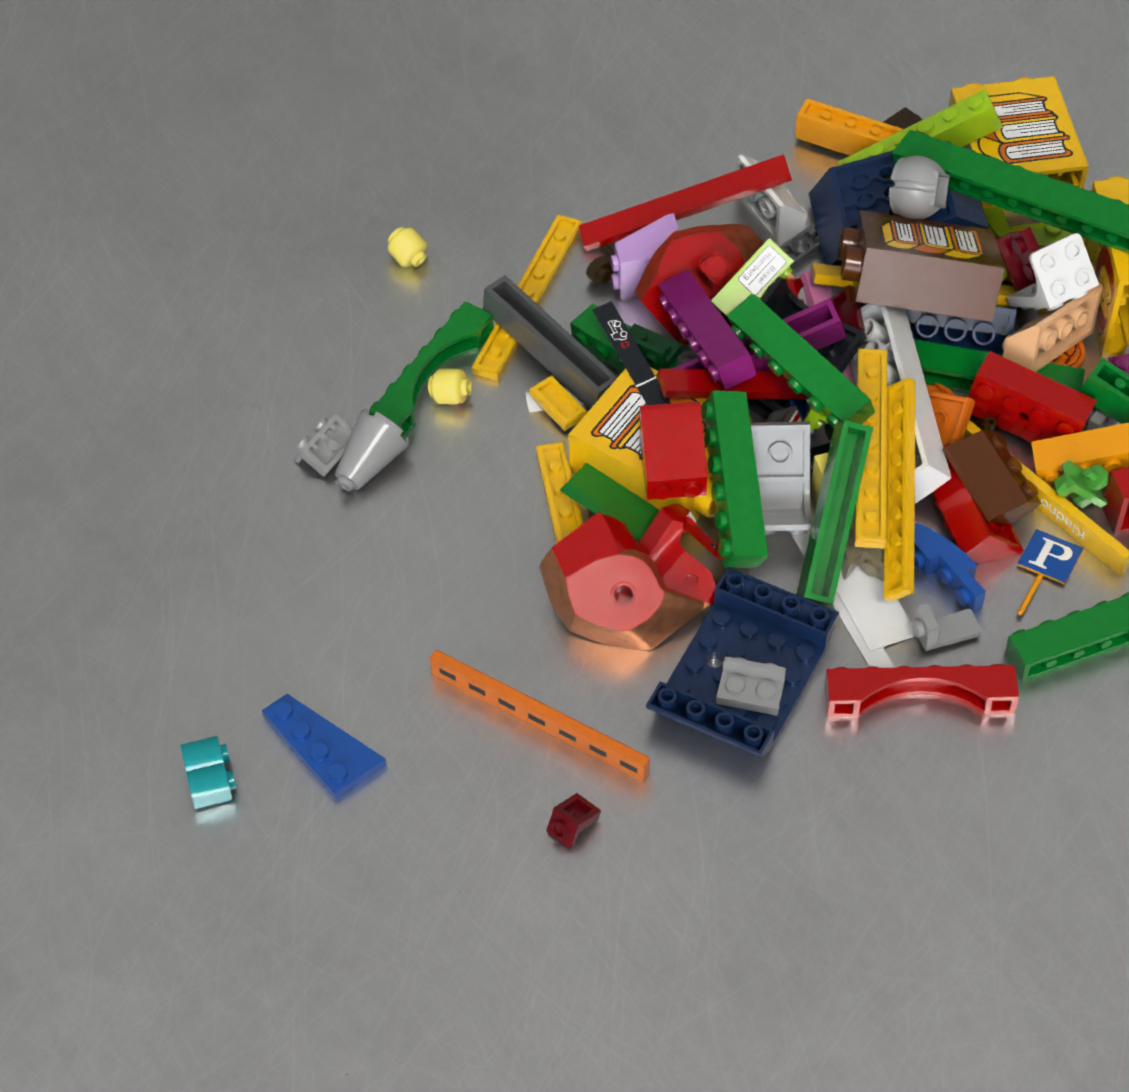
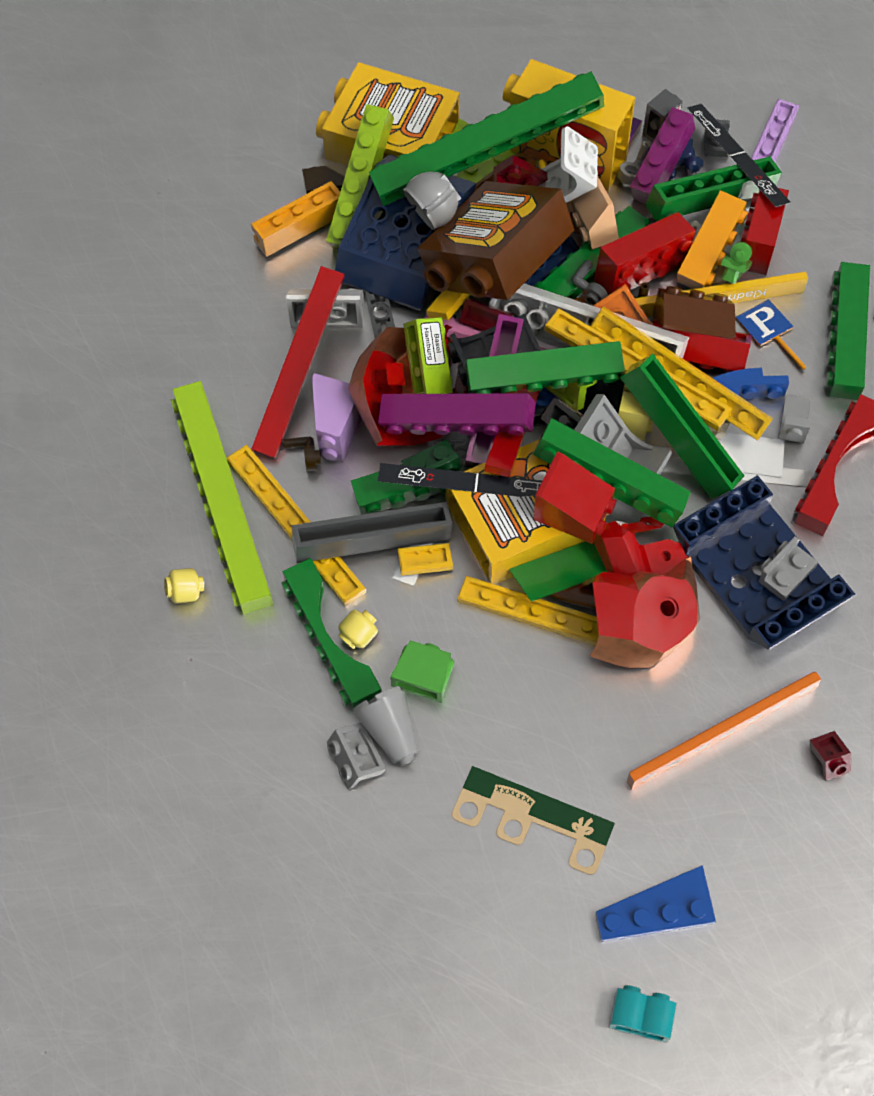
camera: 60 degrees left, 10 degrees up
none -> lime brick [171,381,273,615]
none -> bright green torso [390,640,455,703]
none -> piece [452,766,615,875]
none -> dark grey plate [572,260,608,306]

